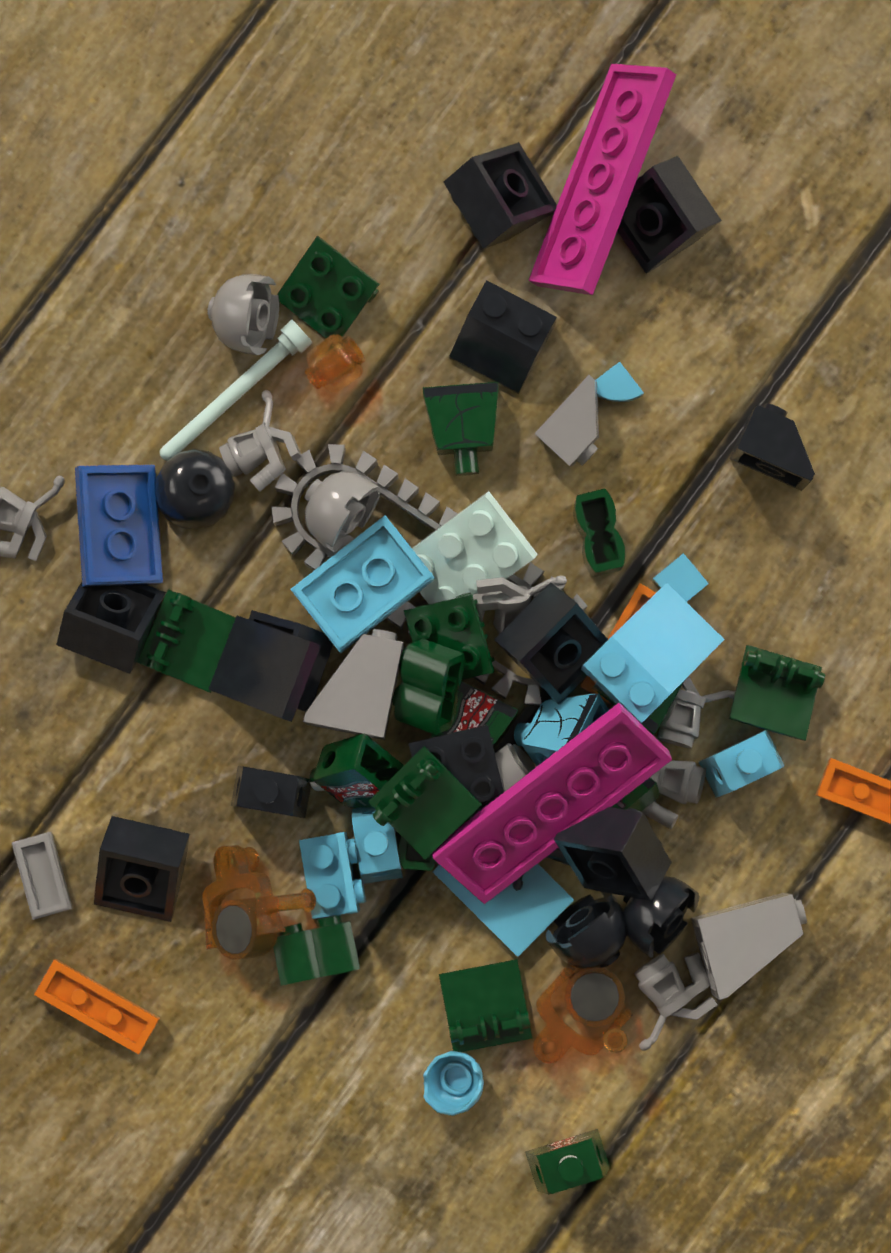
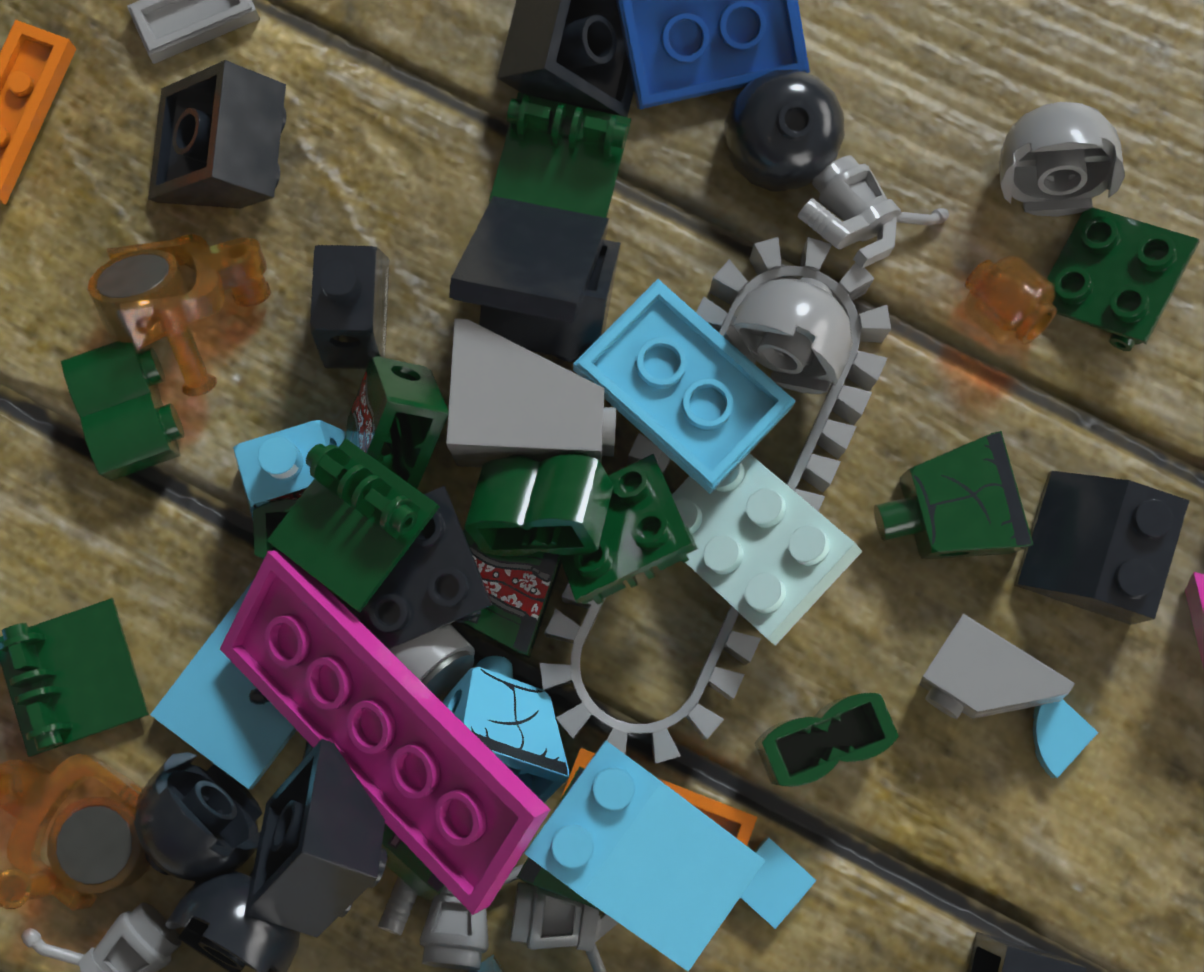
camera: 80 degrees right, 5 degrees down
light aqua piece [160,320,313,461] -> none
medium azure bracket [299,832,366,919] -> none
light grey piece [473,576,567,635] -> none
black slope [494,582,608,704] -> none

